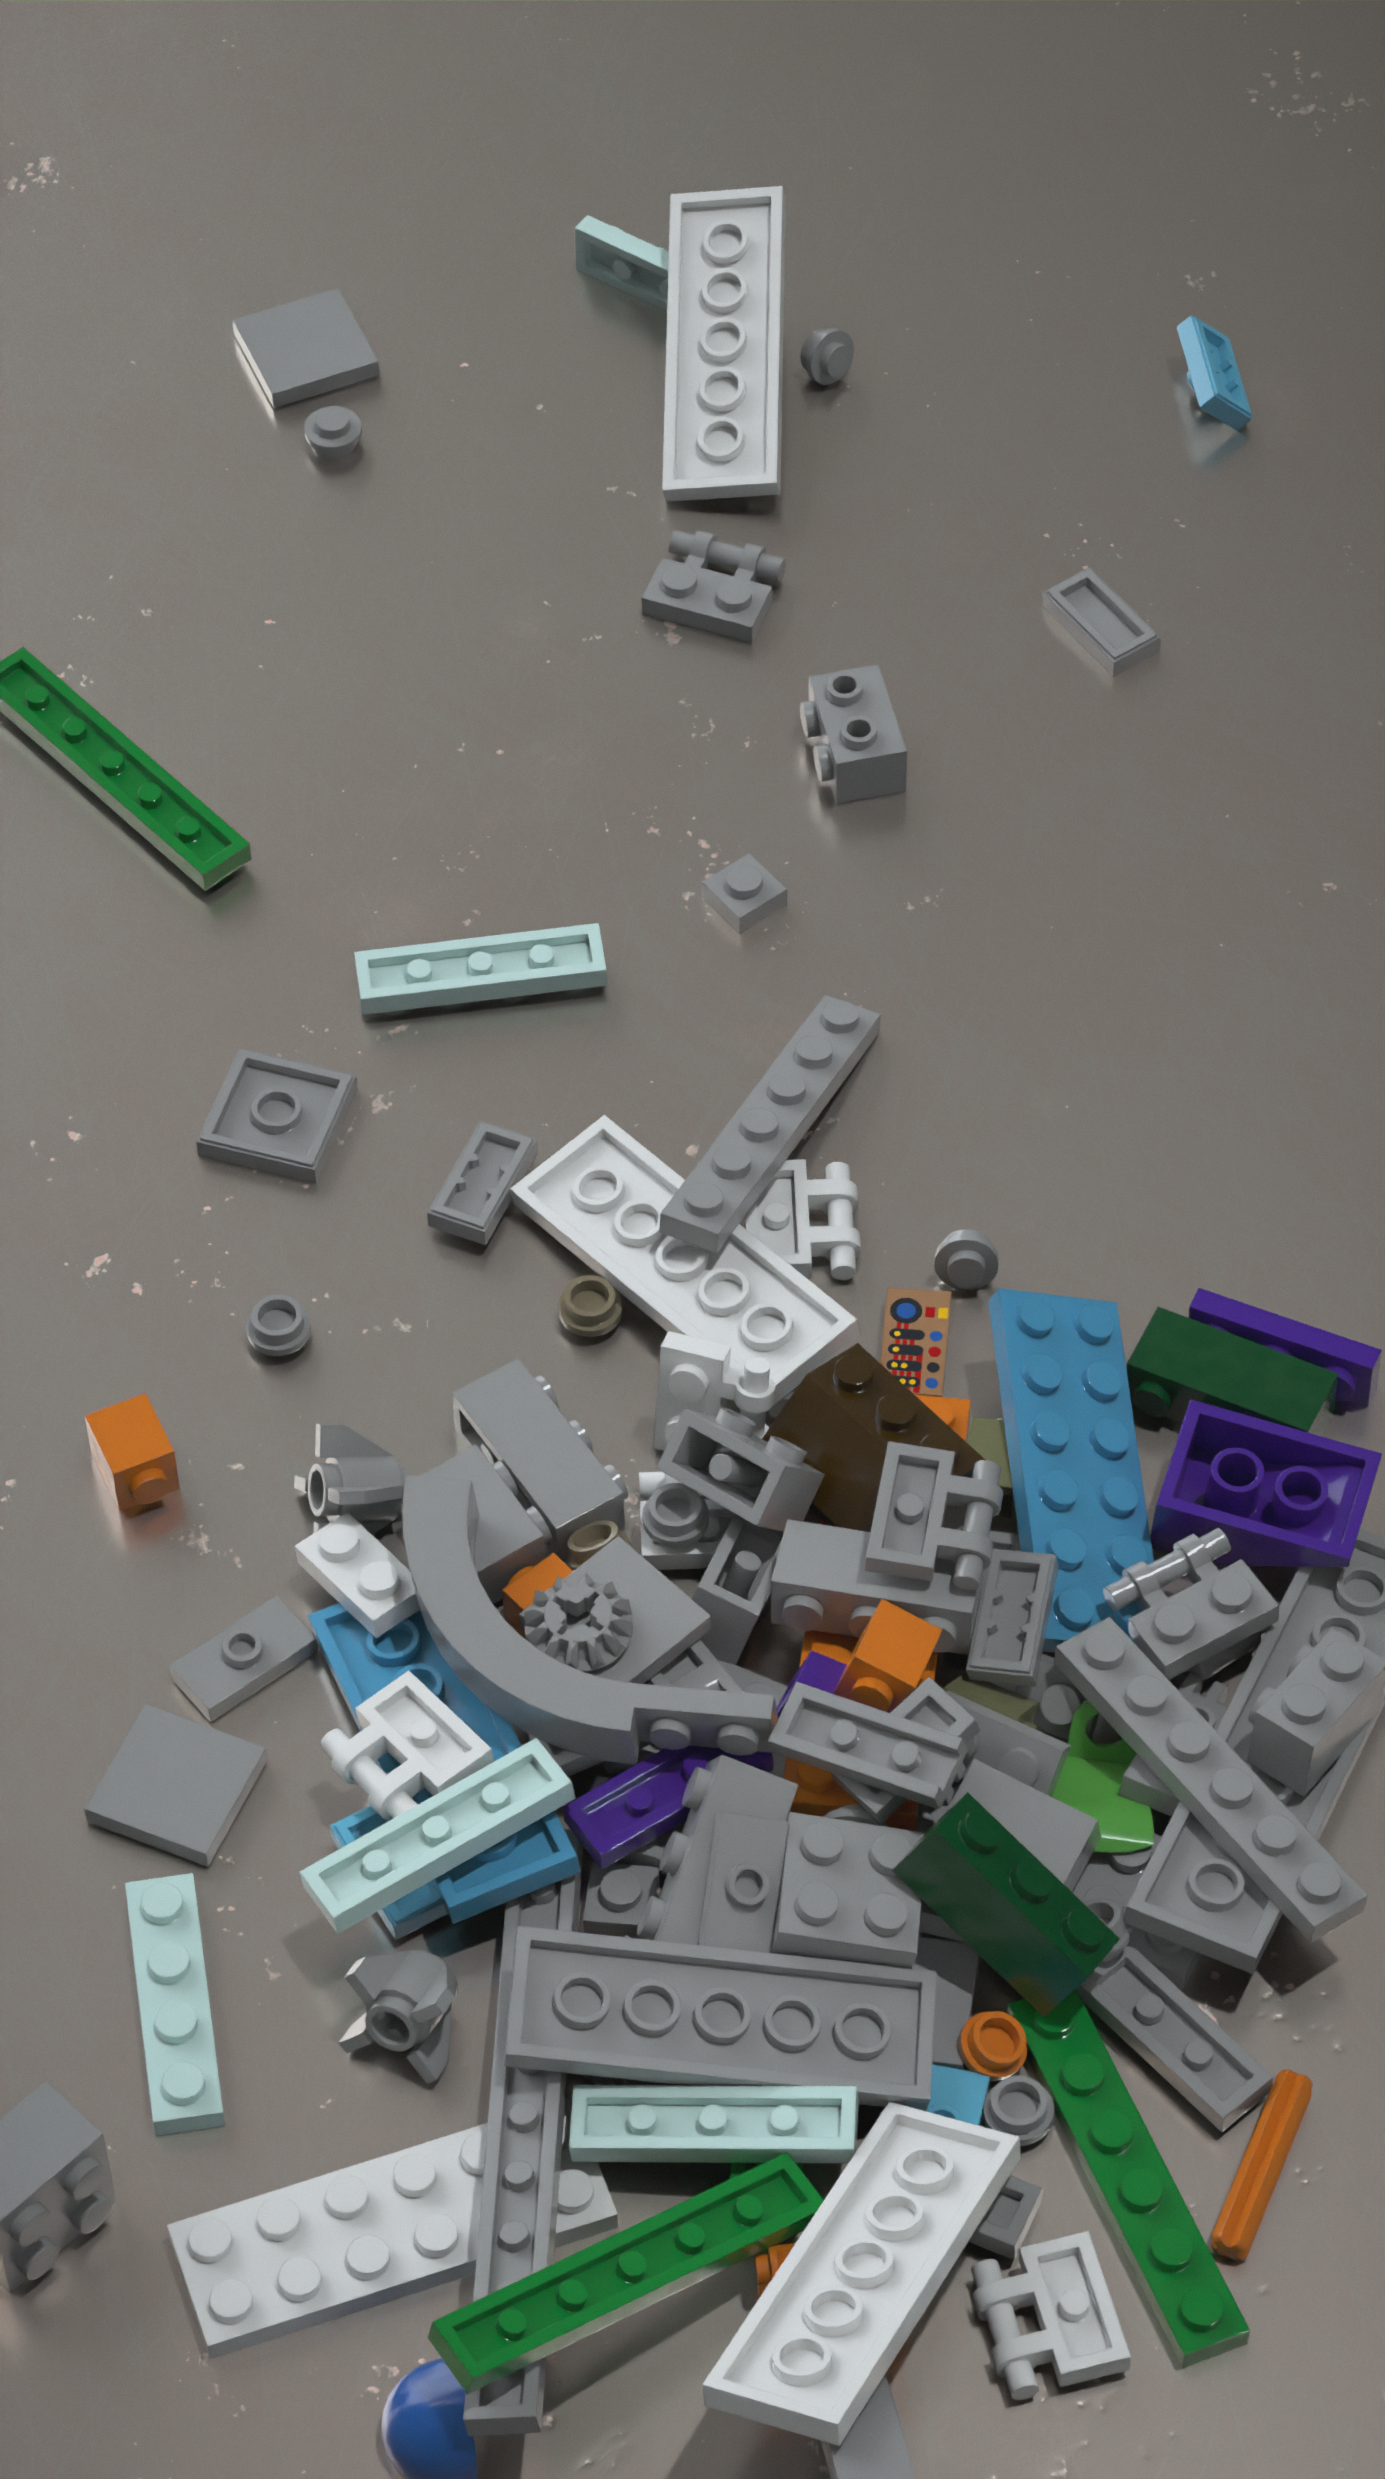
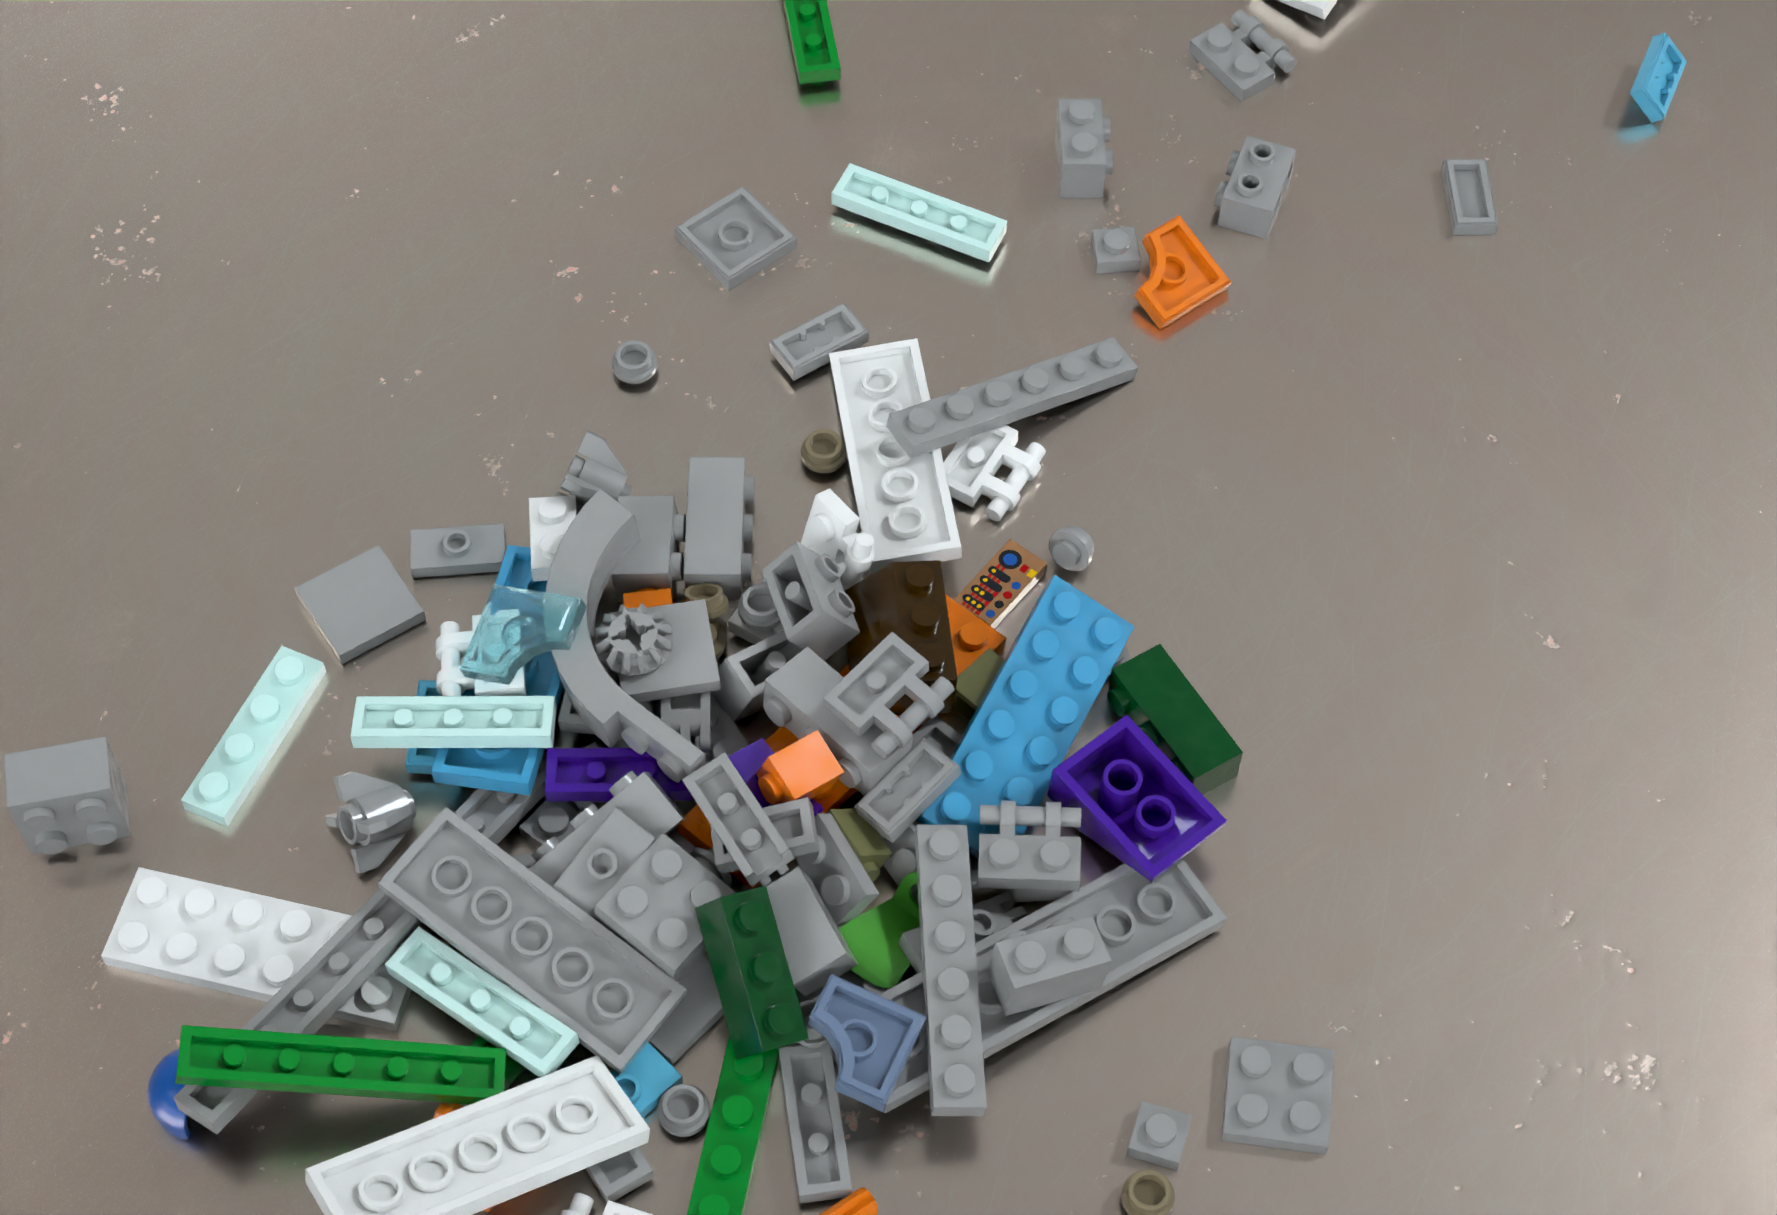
camera: 30 degrees right, 5 degrees up
orange brick [85,1393,180,1511] -> none
orange plate [958,2011,1027,2081] -> none
dark purple plate [1188,1288,1382,1407] -> none
none -> clear light blue tile [460,584,587,685]
none -> sand blue tile [808,974,927,1112]
none -> light grey brick [1055,99,1113,198]
none -> orange tile [1134,215,1231,330]

